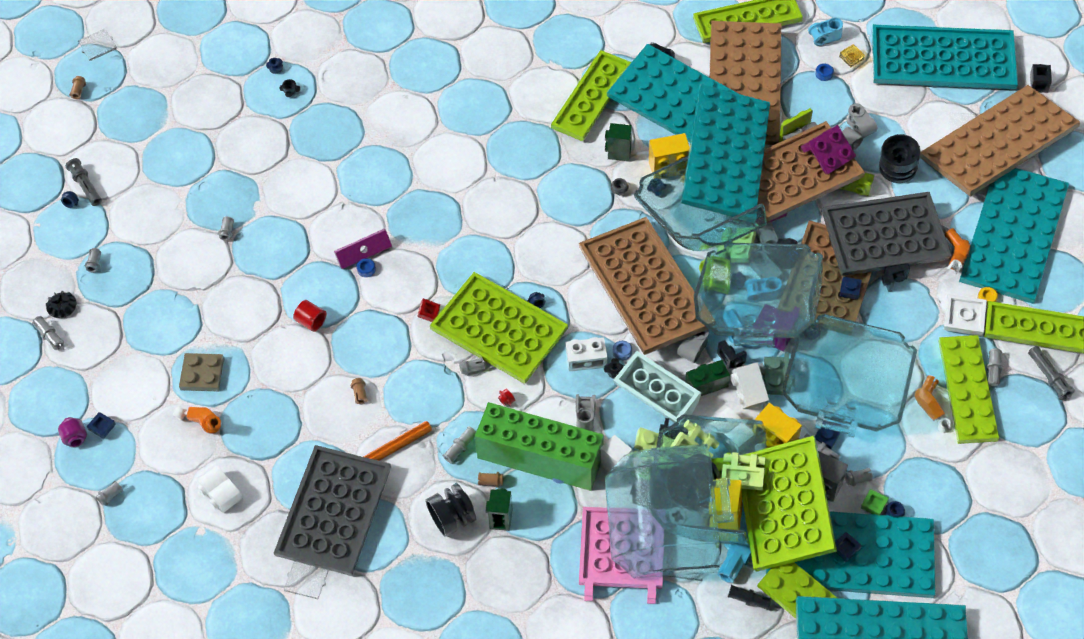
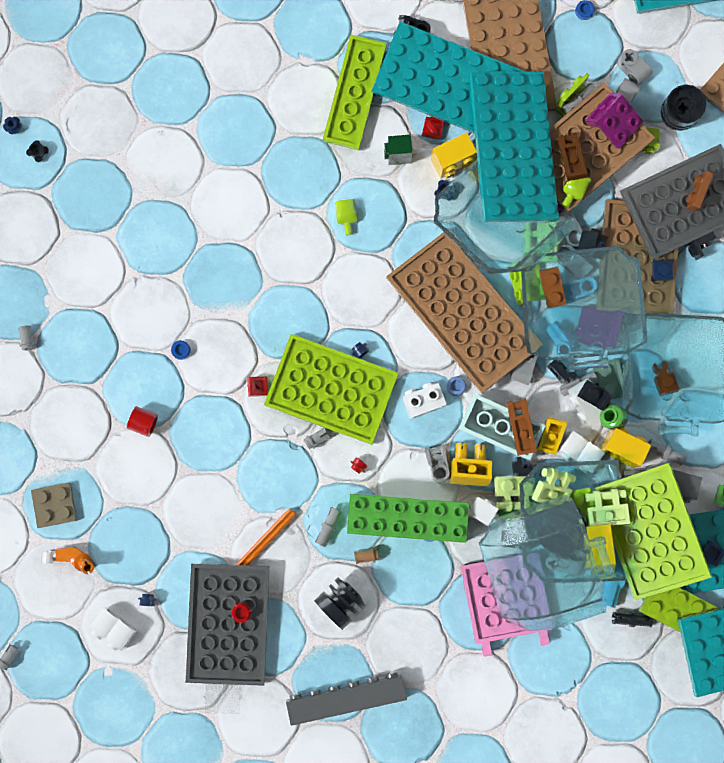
camera: 20 degrees left, 25 degrees up
magenta tile [334,229,392,269] -> none
medium nougat pin [350,378,368,404] -> none
dark green brick [485,488,513,531] -> none
black plate [604,358,625,379] -> none
dark grey plate [611,178,629,195] -> none
dark green brick [685,360,730,396] -> none
dark blue plate [814,423,840,449] -> none
light grey pin [845,468,873,486] -> none
none -> dark blue plate [138,594,157,607]
none -> red plate [231,603,251,623]
none -> dark grey brick [286,672,407,726]
none -> lime piece [335,199,358,236]
none -> red tile [422,117,444,140]
none -> yellow brick [450,443,492,486]
none -> dark orange plate [506,398,537,456]
none -> yellow slope [537,417,567,455]
none -> dark orange plate [539,266,566,309]
none -> reddish brown plate [557,132,587,181]
none -> lime piece [562,177,592,208]
none -> black bracket [577,380,613,411]
none -> bright green head [600,404,628,430]
none -> reddish brown plate [652,361,679,396]
none -> dark orange plate [686,171,713,212]

